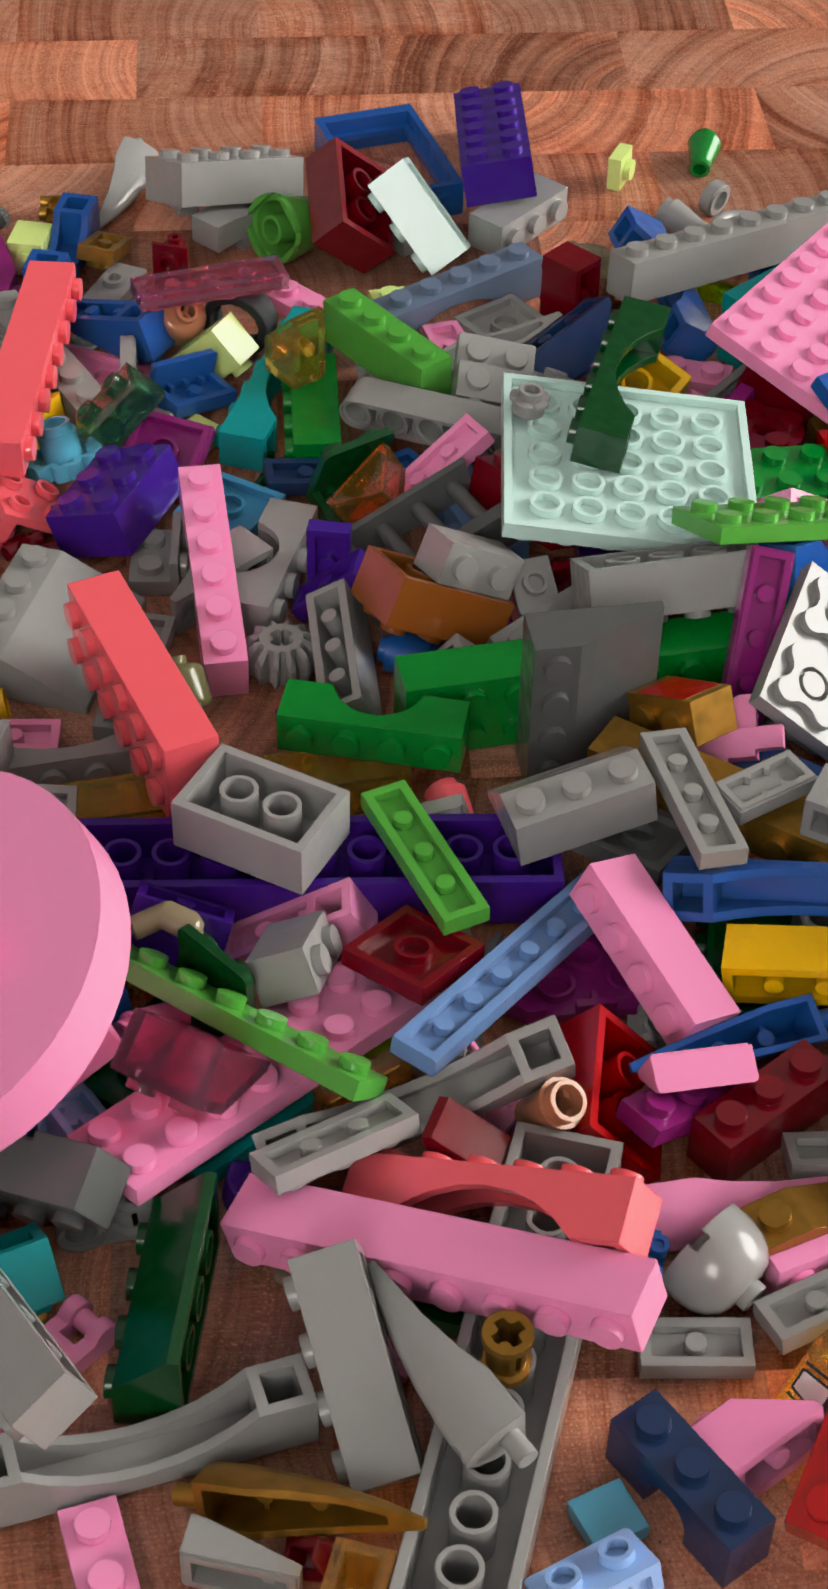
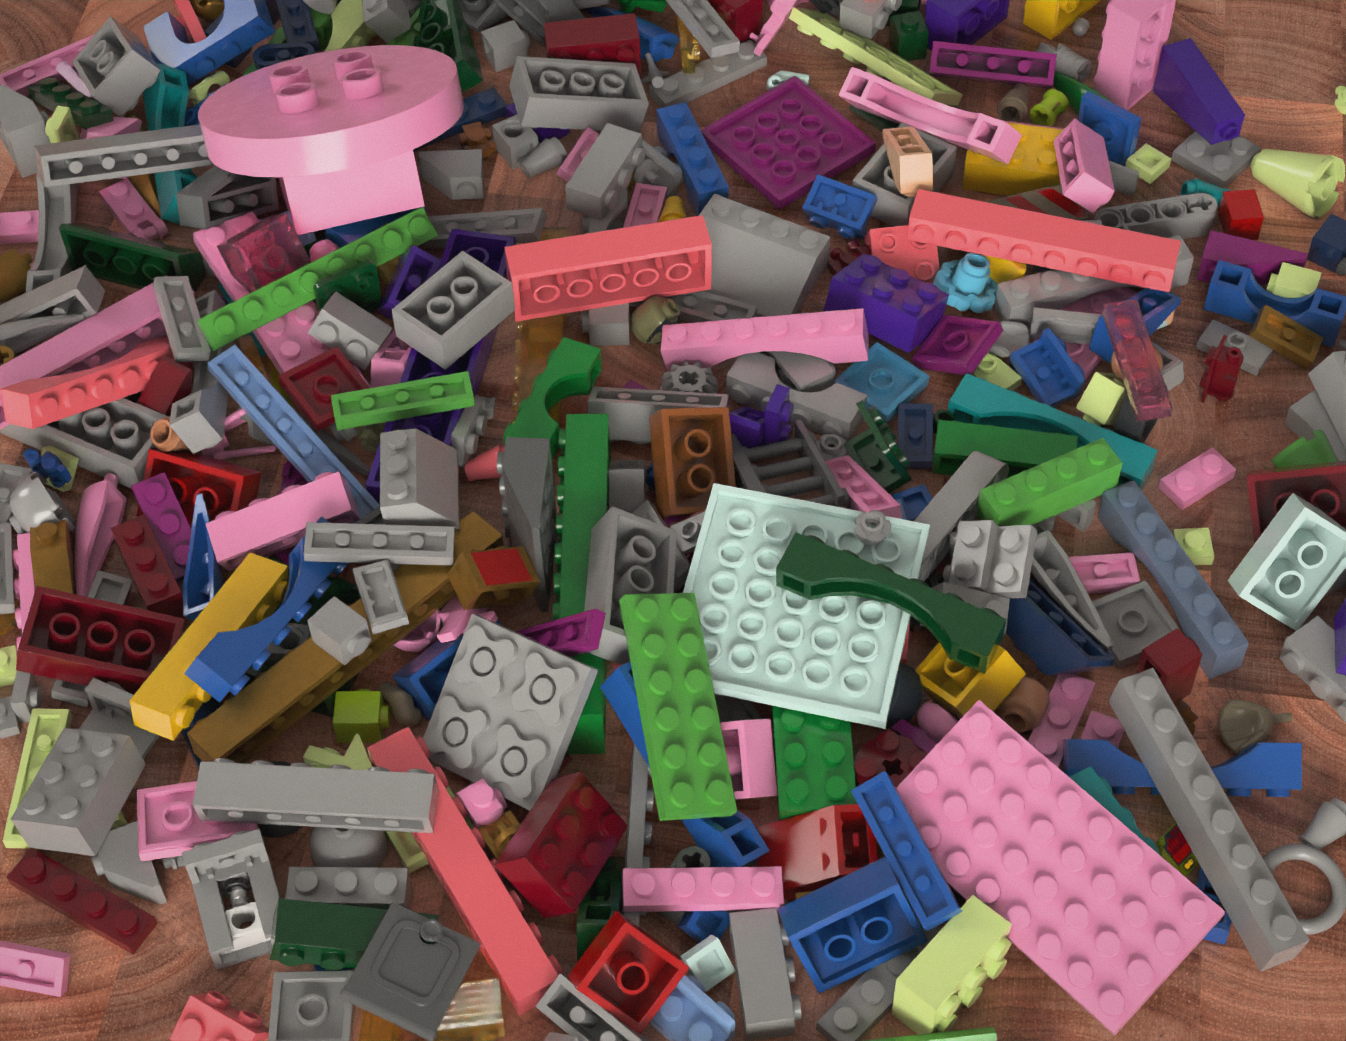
camera: 105 degrees right, 10 degrees up
clear green bracket [75,362,165,447] -> none
dark tan arm [130,900,204,940] -> none
clear yellow slope [265,306,325,390] -> none
clear orange slope [327,442,406,524] -> none
light grey brick [413,523,525,600] -> none
bright pink slope [638,1042,759,1094] -> none

